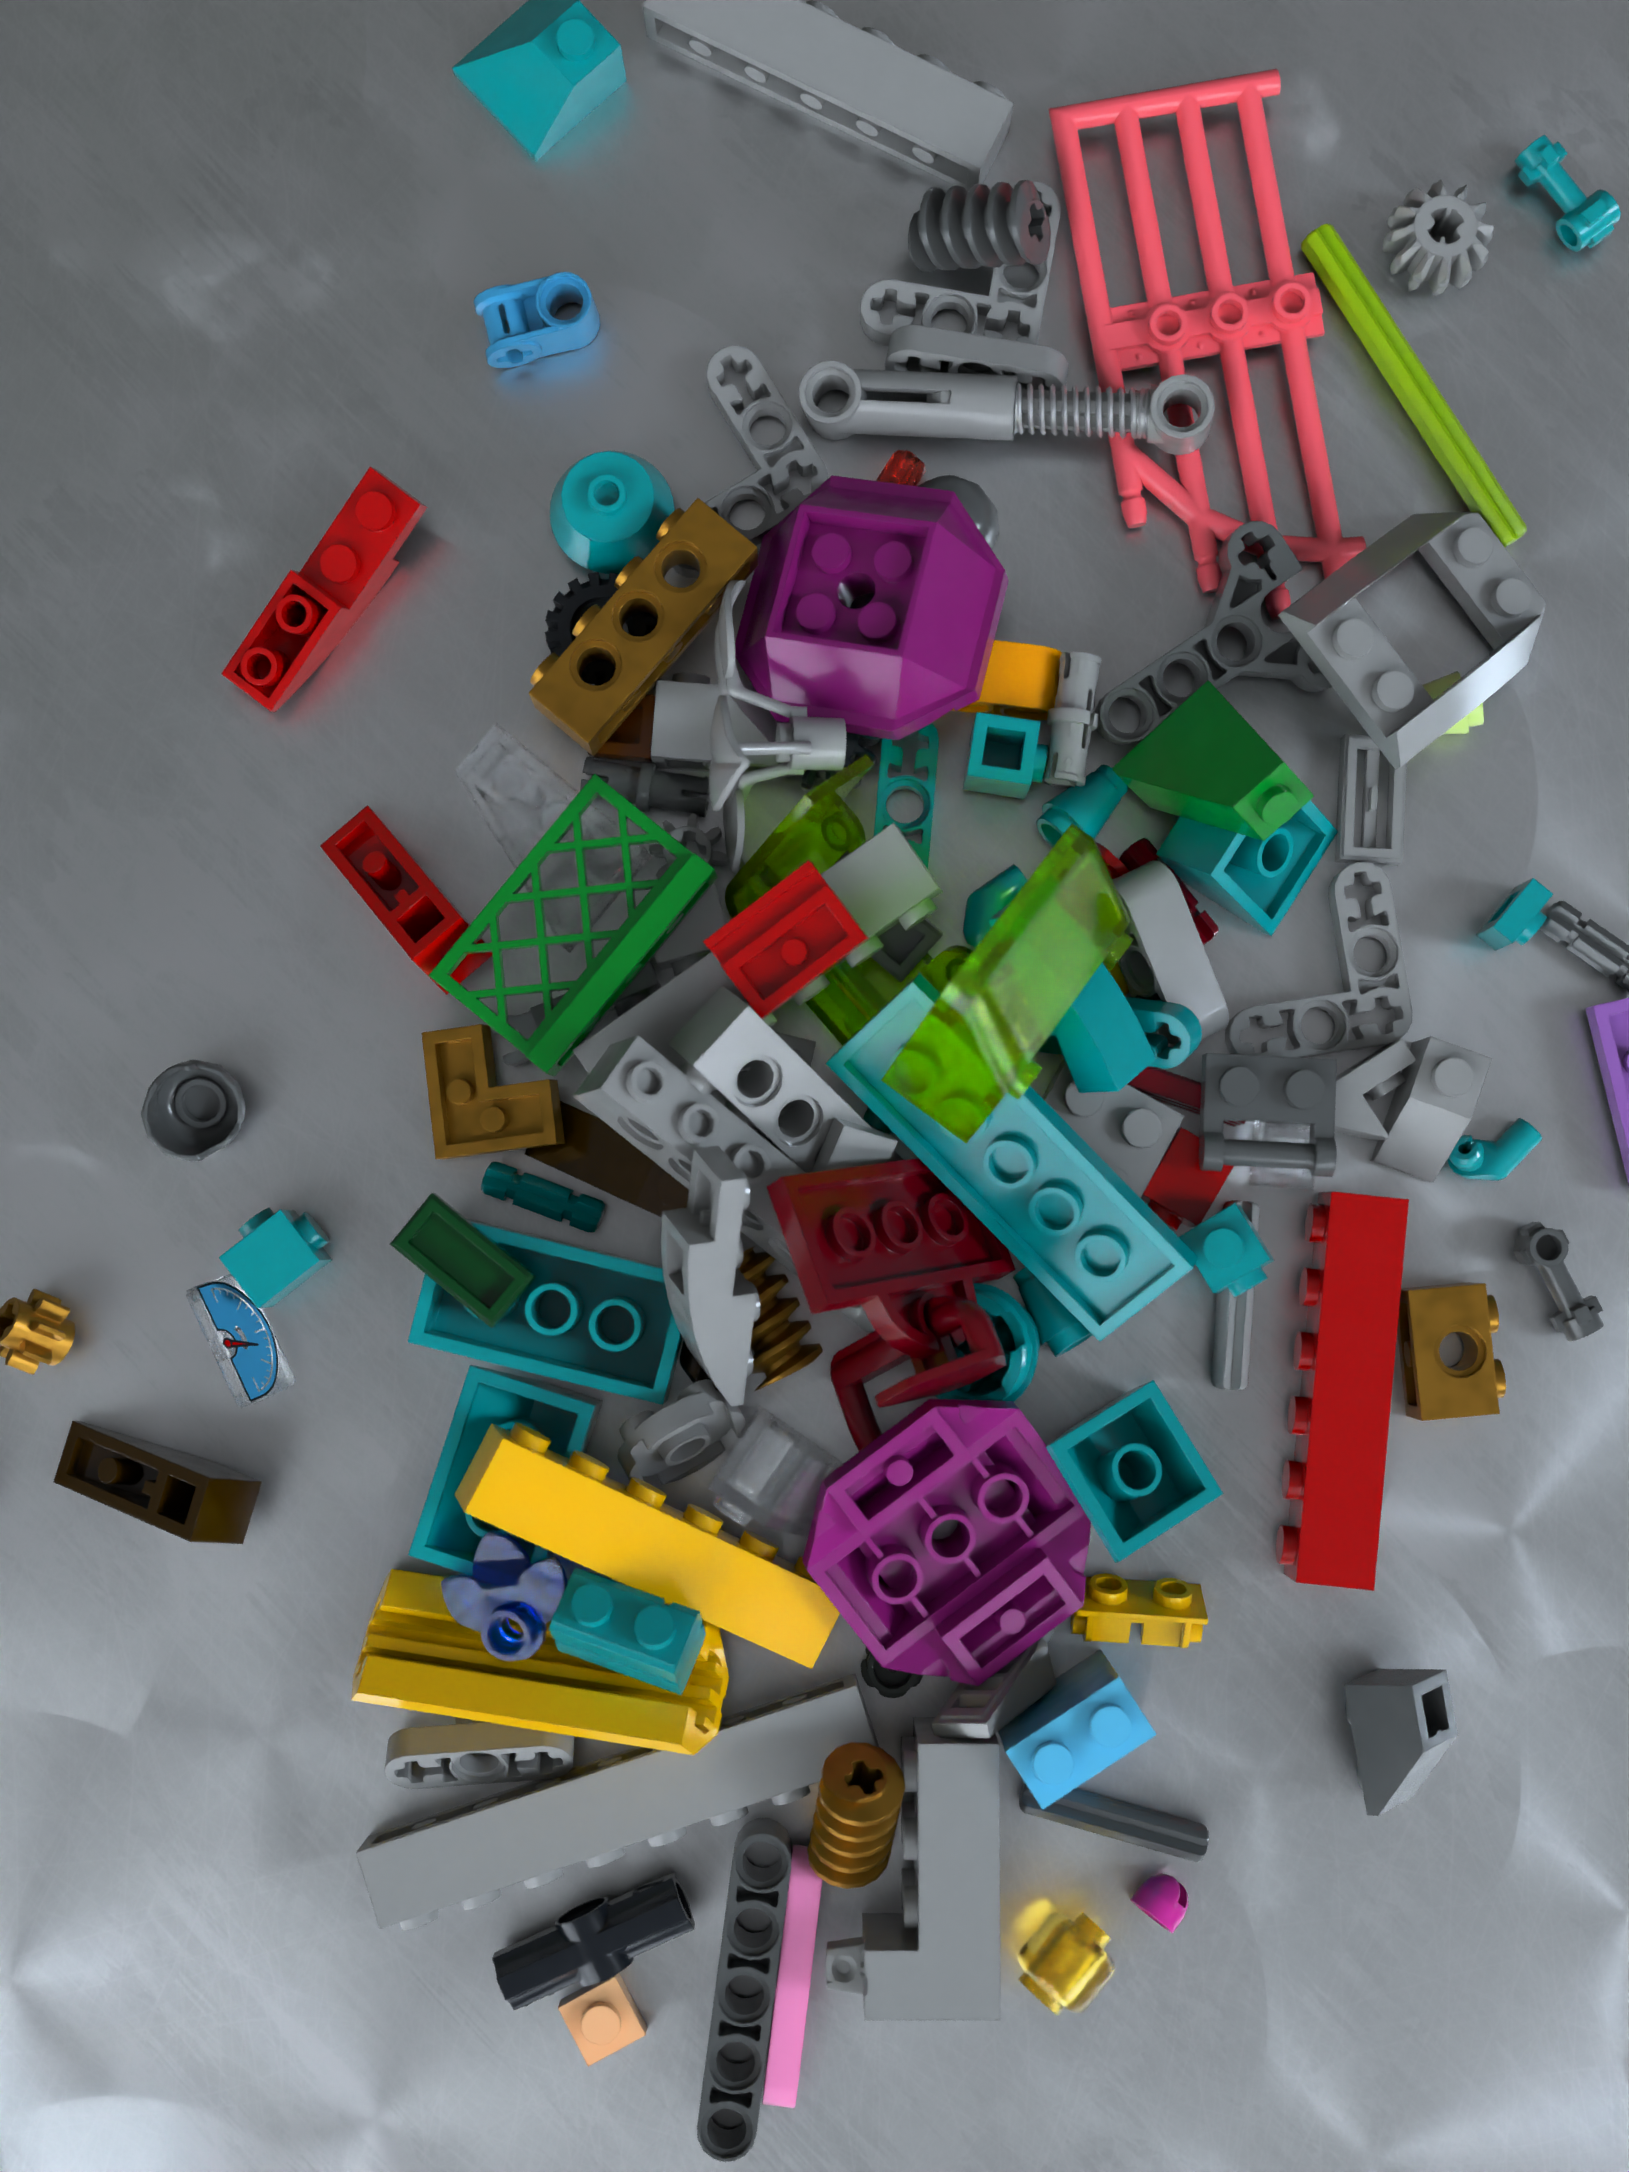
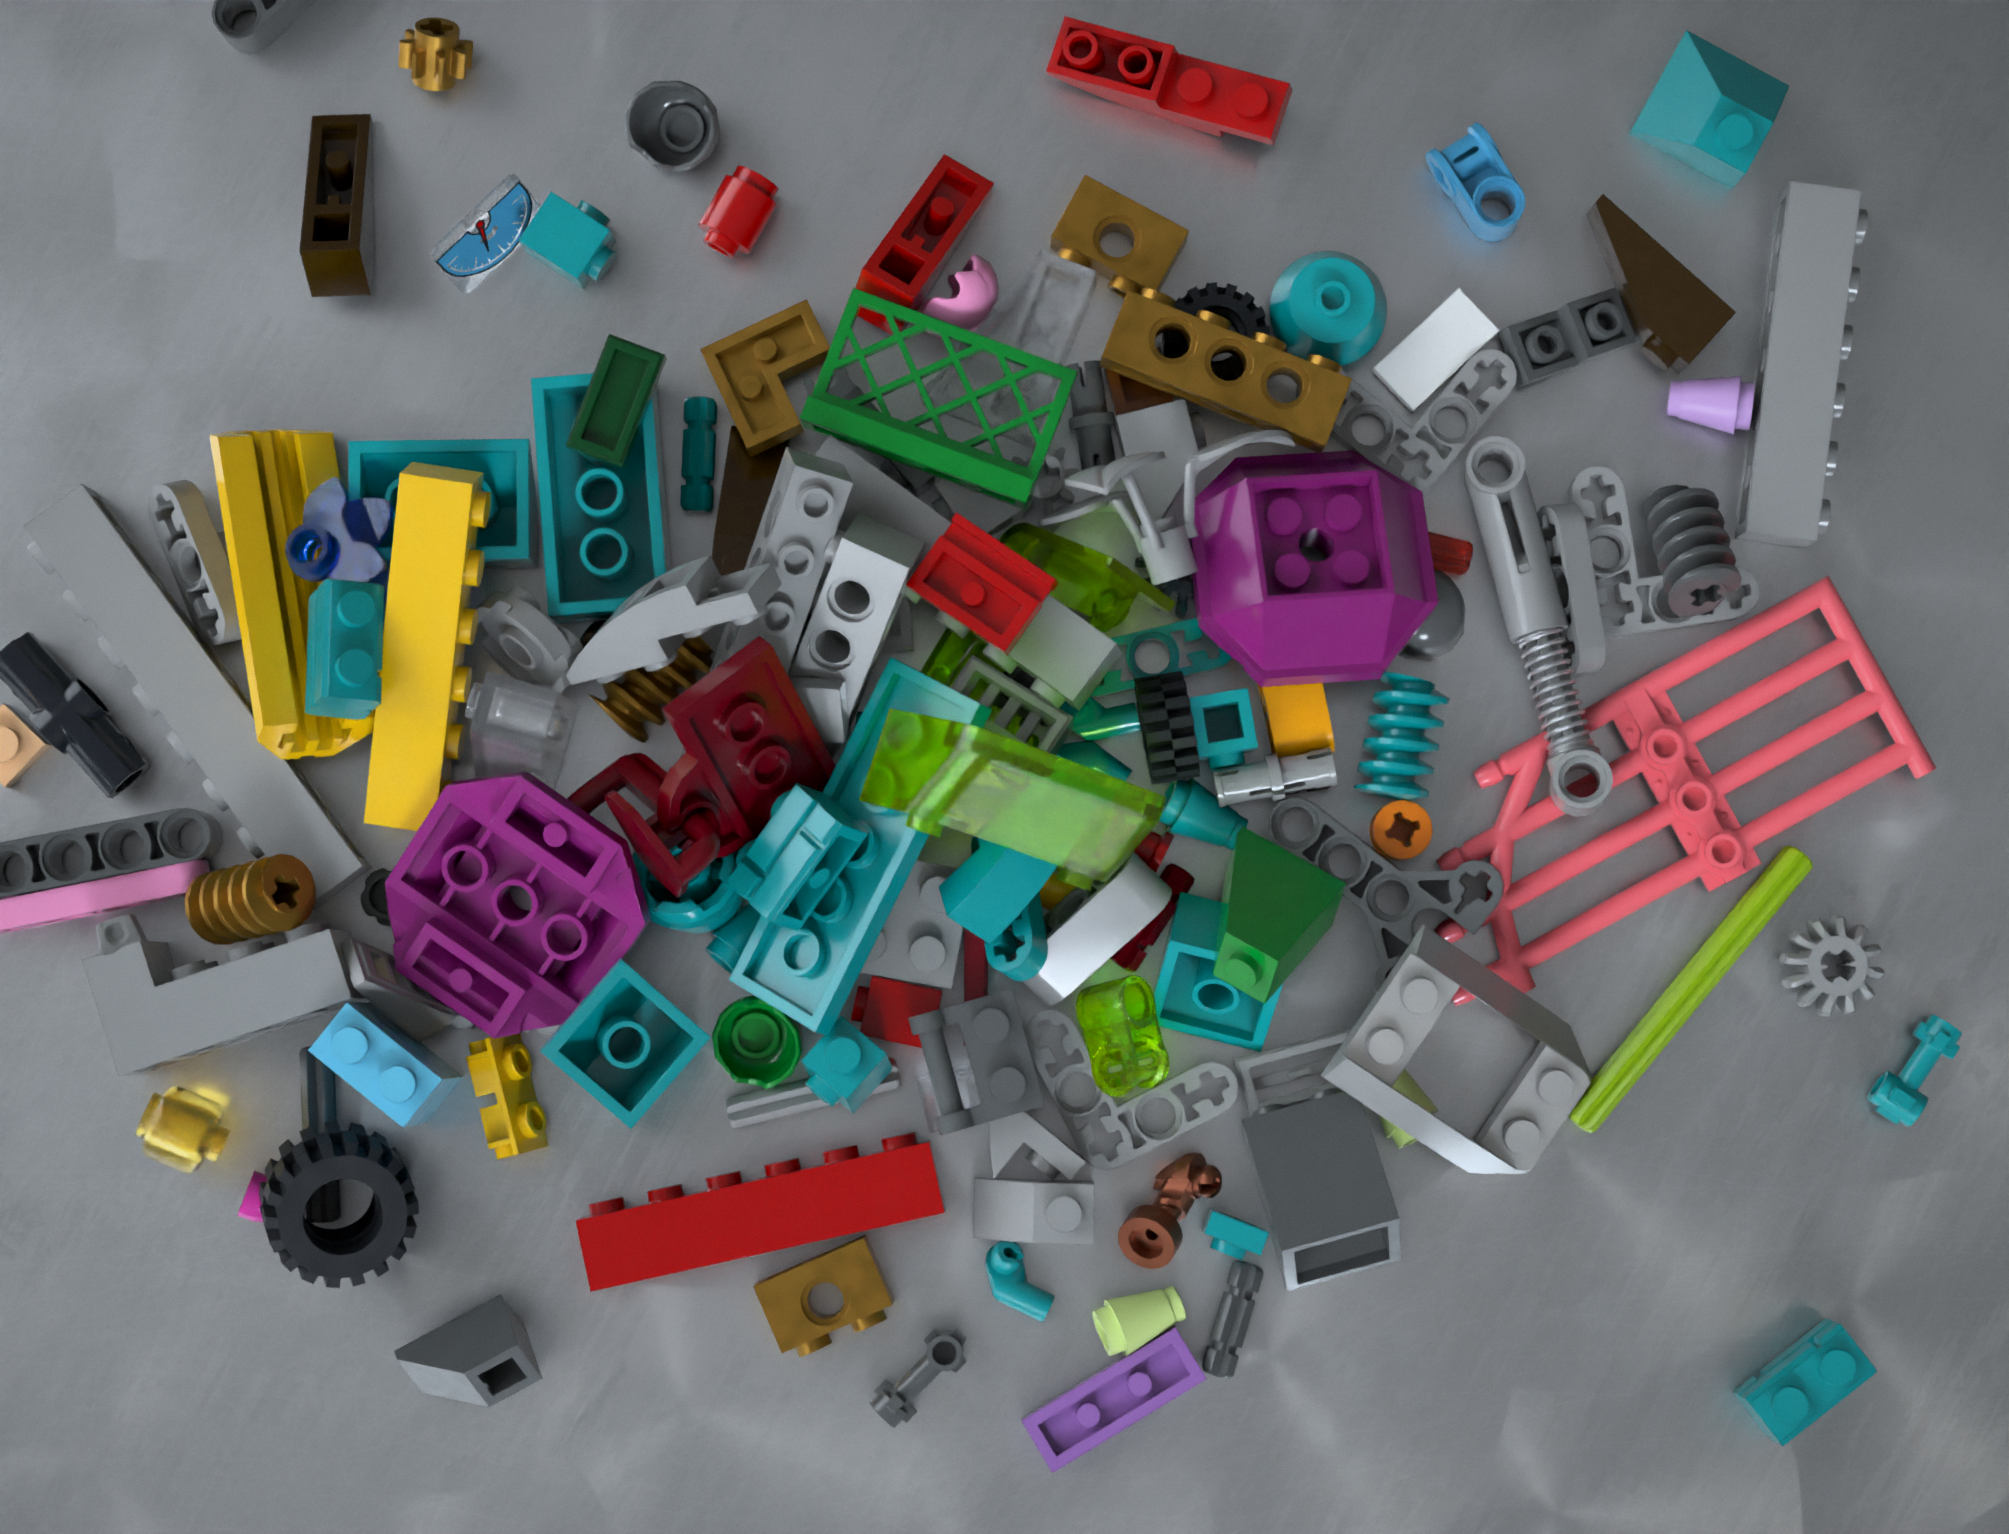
camera: 70 degrees right, 0 degrees up
none -> black tyre [259,1121,419,1288]
none -> red brick [698,165,779,258]
none -> green hair [712,995,803,1089]
none -> teal brick [726,783,869,931]
none -> bright pink hair [918,254,999,342]
none -> light grey slope [951,655,1074,773]
none -> pearl gold brick [1050,175,1189,299]
none -> teal arm [1060,696,1141,741]
none -> clear neon green piece [1076,975,1170,1097]
none -> yellowish green cone [1092,1286,1186,1356]
none -> copper arm [1118,1153,1222,1269]
none -> black tyre [1134,671,1200,785]
none -> dark grey slope [1242,1088,1402,1292]
none -> teal piece [1353,672,1450,801]
none -> orange wheel [1368,800,1433,861]
none -> white tile [1372,288,1500,413]
none -> dark grey slope [1497,287,1637,387]
none -> dark brown slope [1586,194,1736,374]
none -> lavender cone [1667,376,1756,434]

